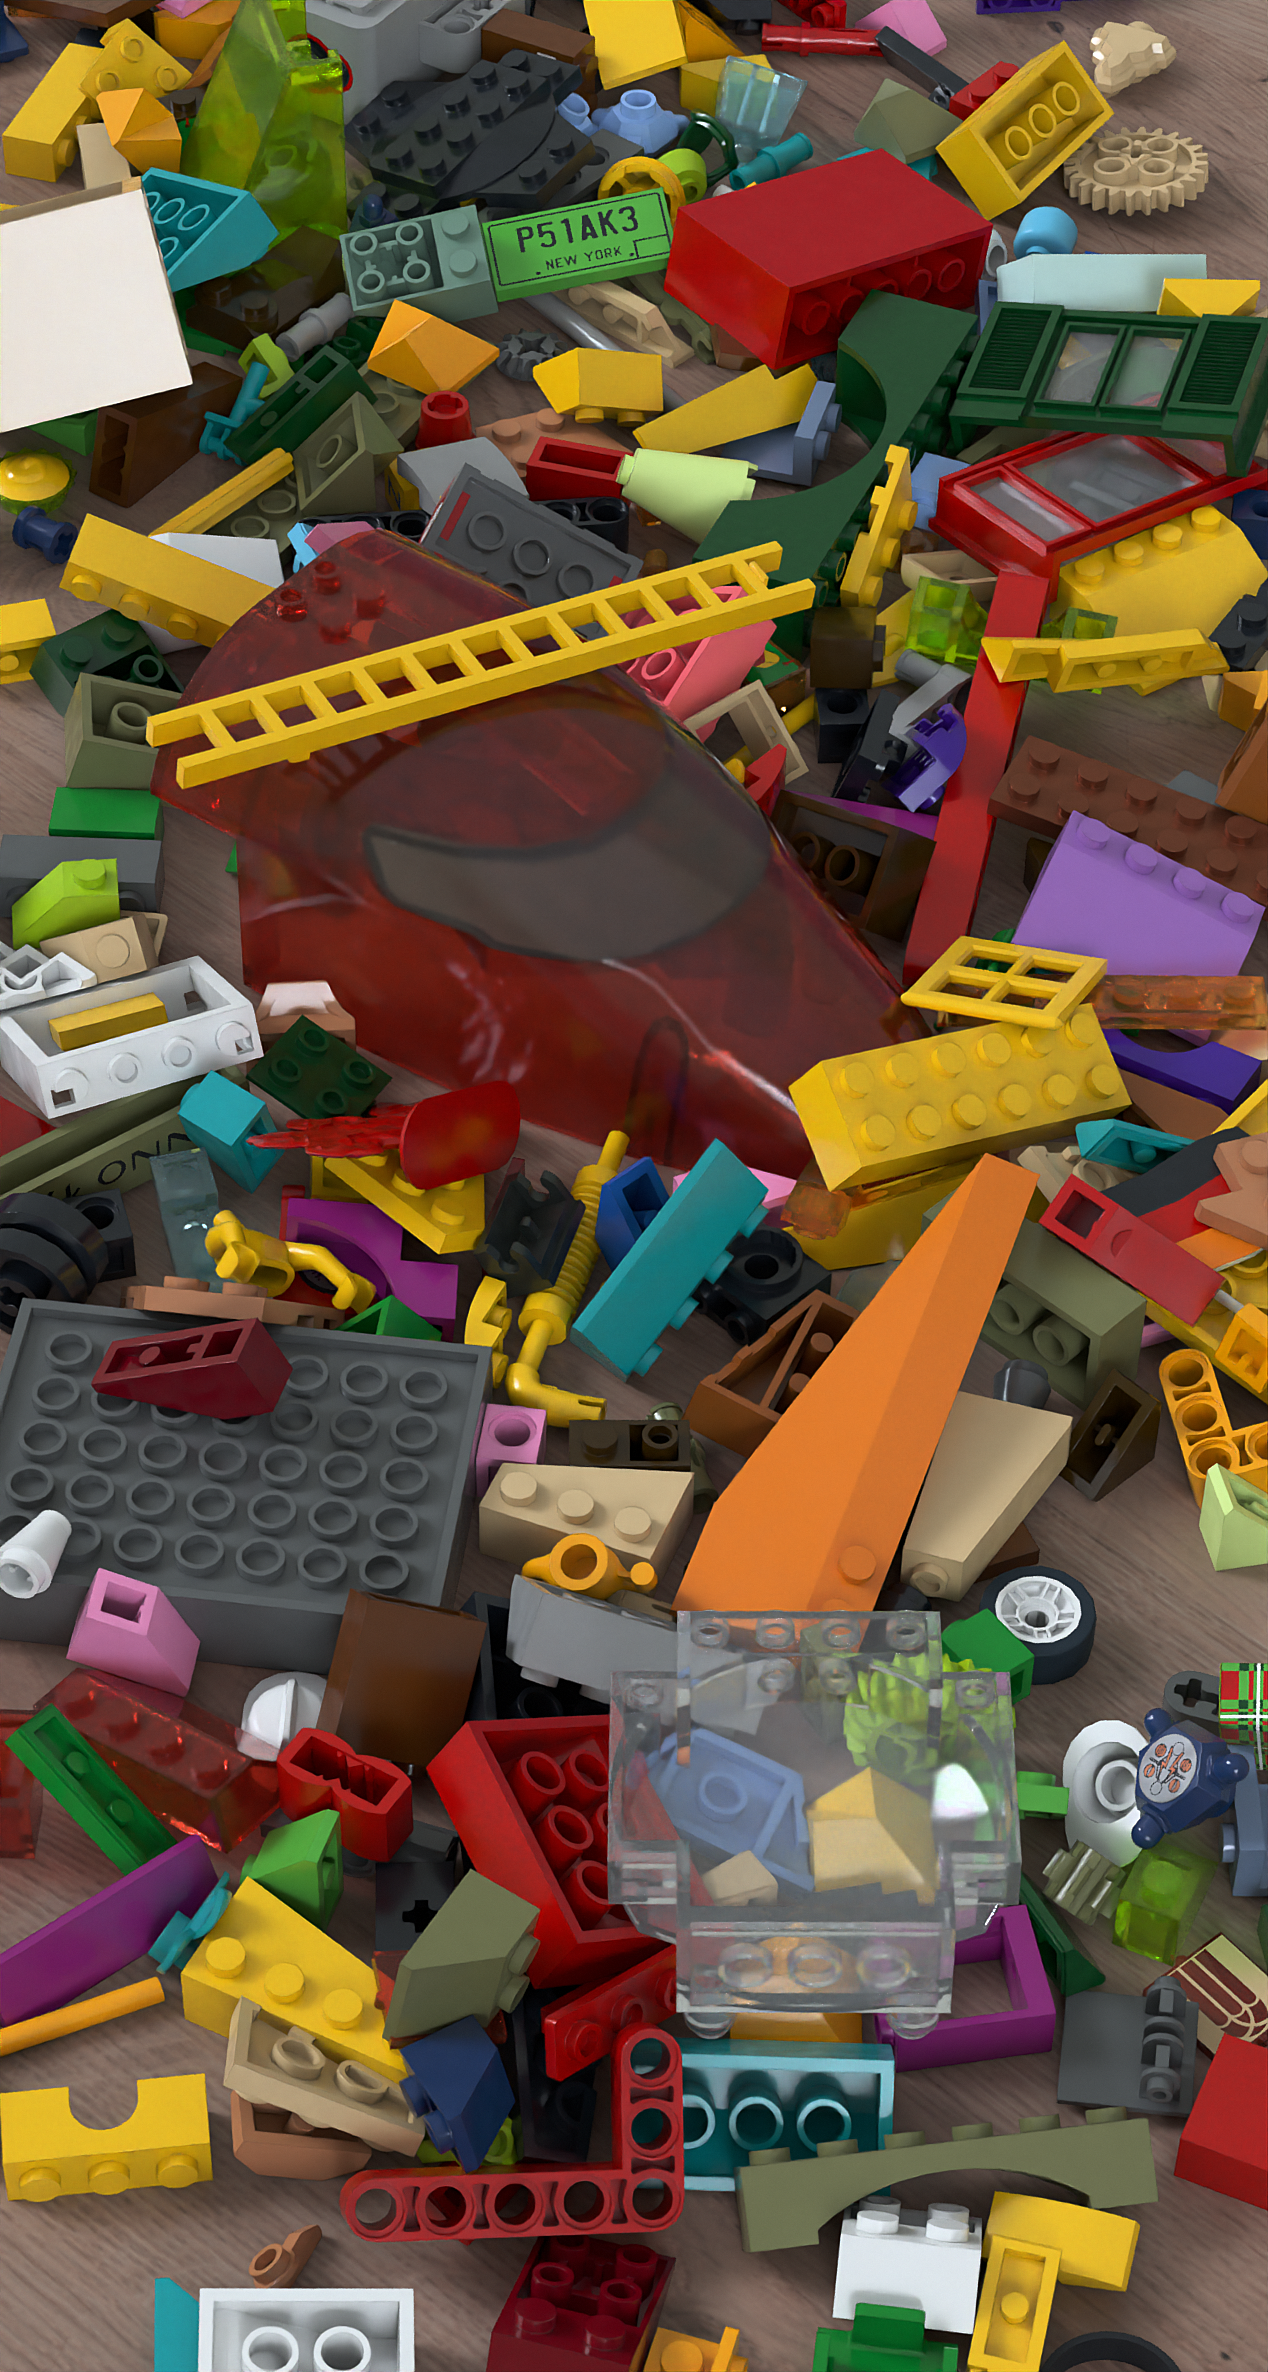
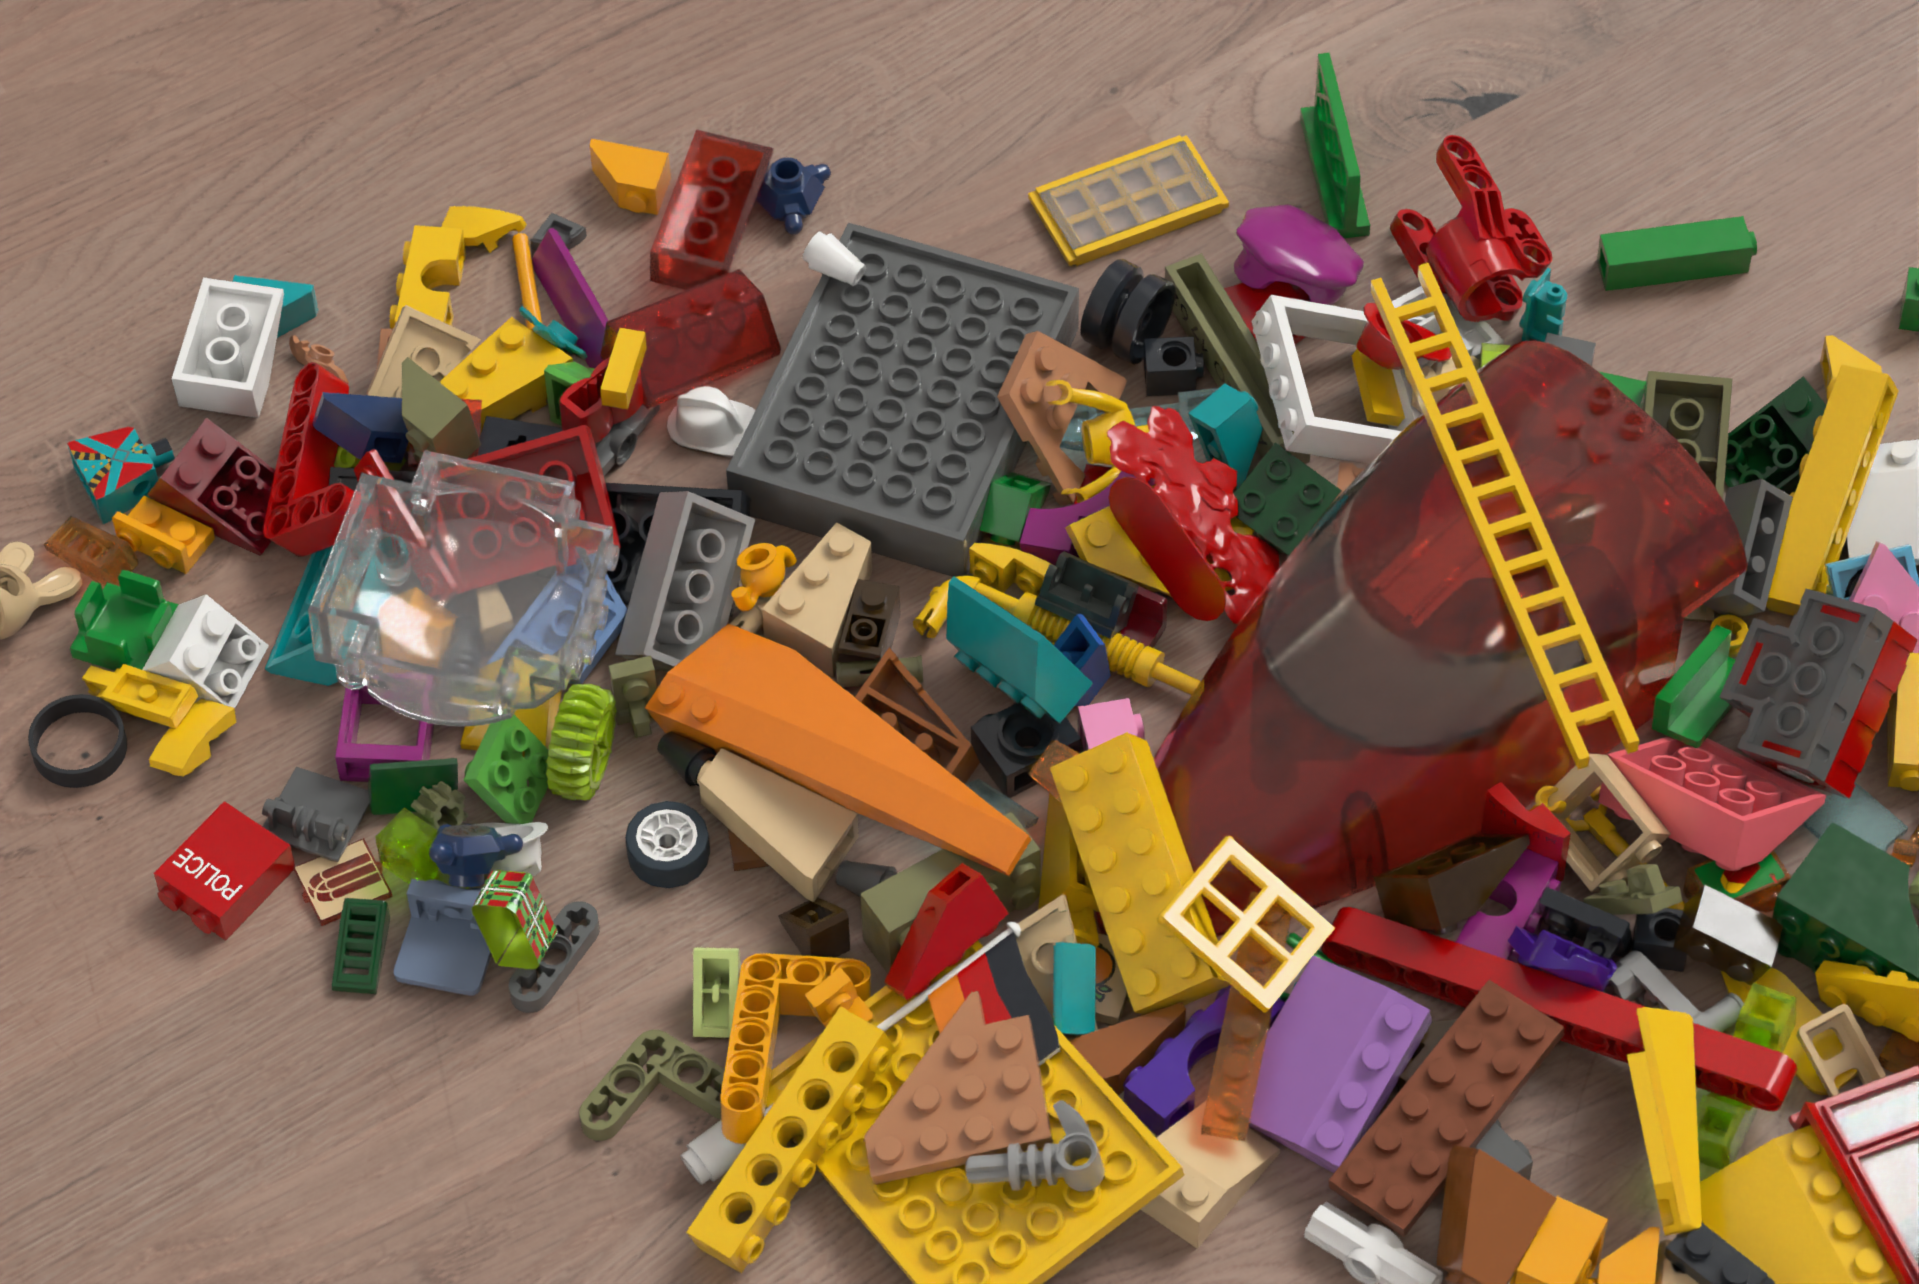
camera: 105 degrees right, 10 degrees up
green tile [4,1703,178,1876] -> none
bright pink slope [66,1568,200,1697] -> none
dark red slope [91,1318,293,1419] -> none
reddish brown brick [315,1588,487,1777] -> none
bright pink brick [476,1403,546,1497] -> none
olive arch [733,2106,1159,2252] -> none
green brick [936,1608,1035,1705] -> none
none -> yellow piece [600,328,646,409]
none -> red piece [1356,303,1452,370]
none -> olive hinge [1583,864,1682,915]

